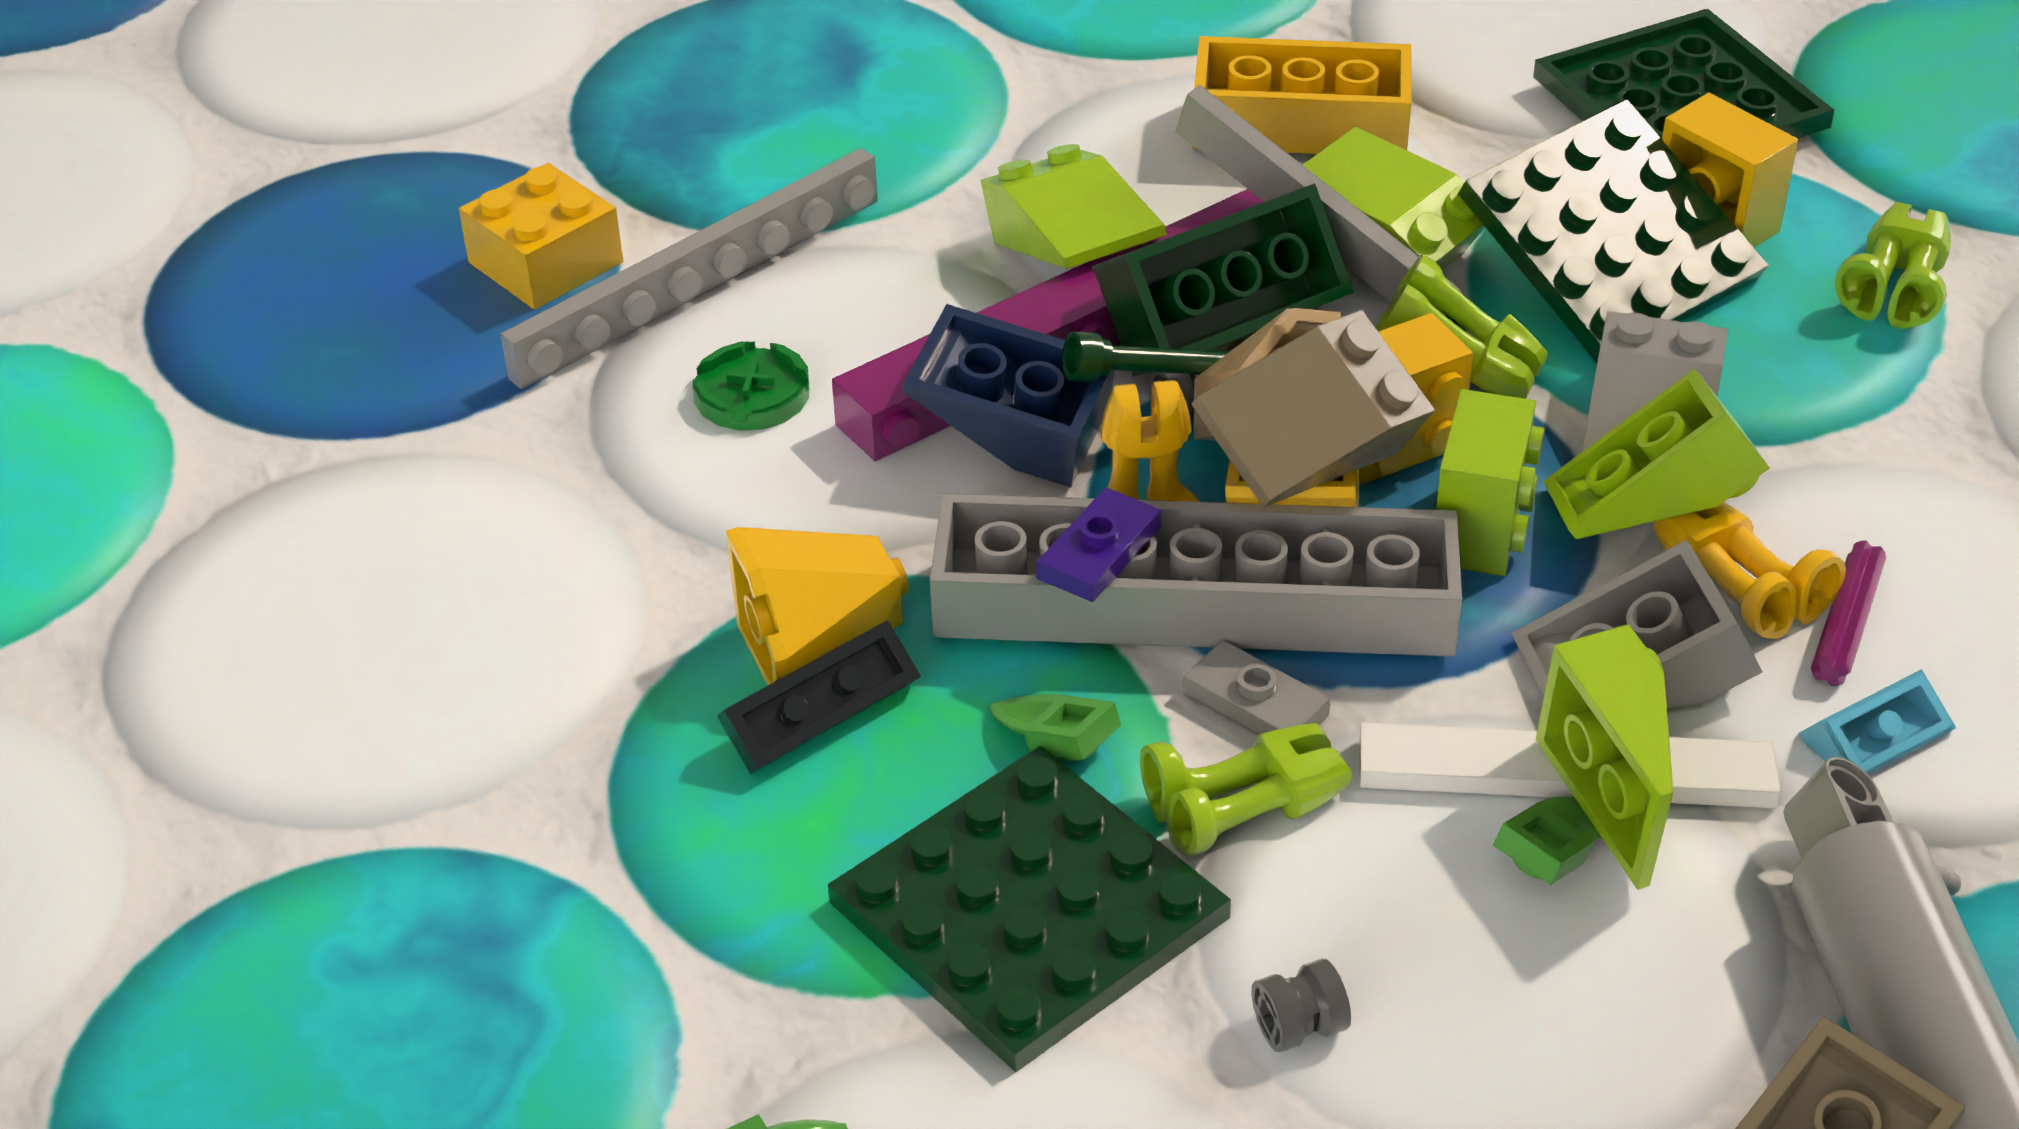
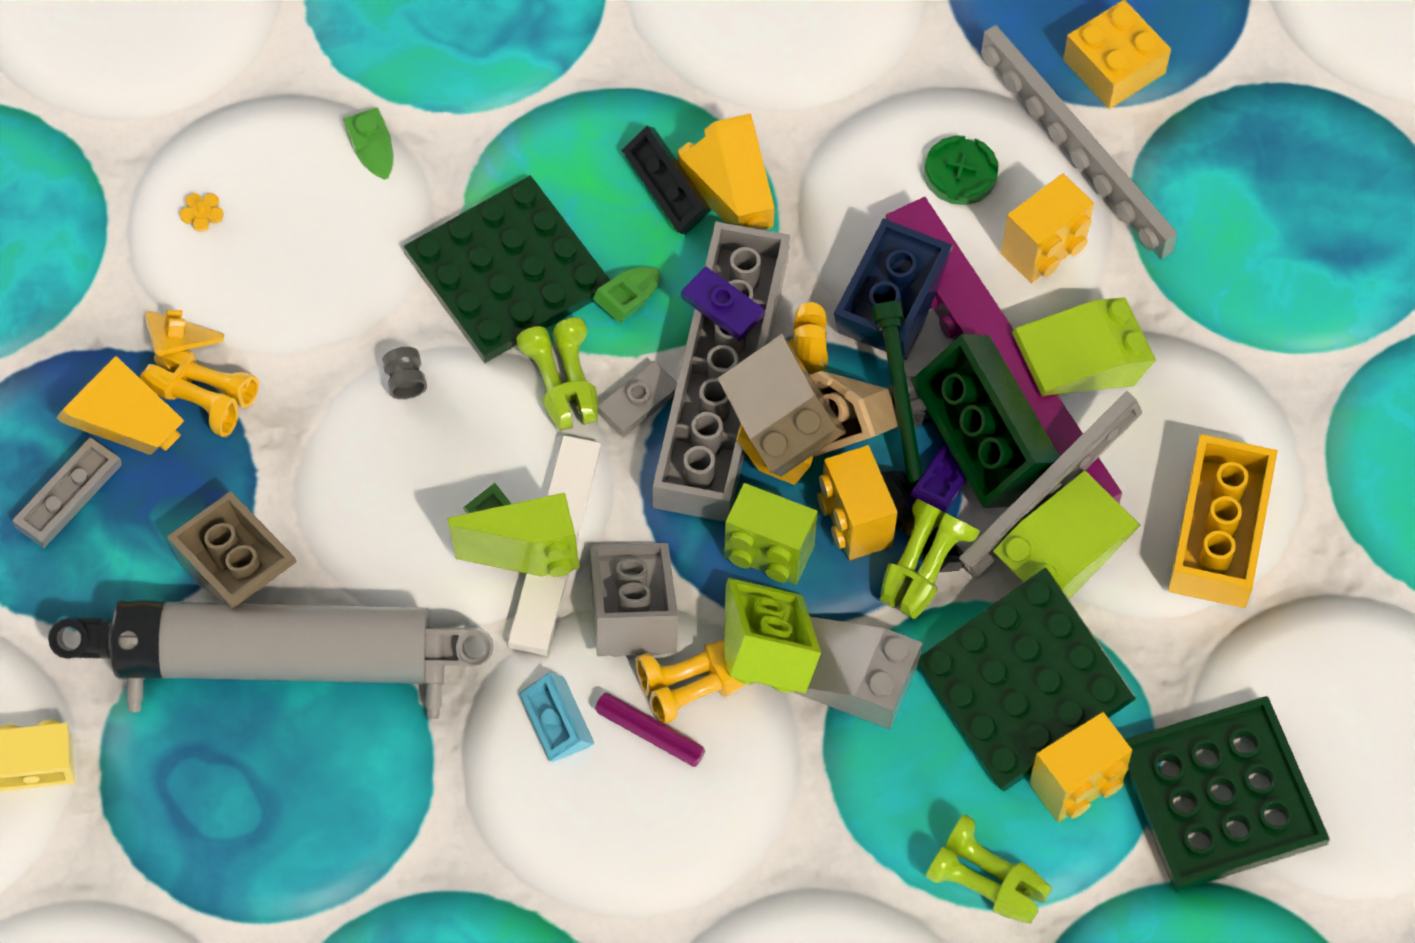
camera: 95 degrees right, 20 degrees up
none -> yellow piece [1001,173,1094,284]

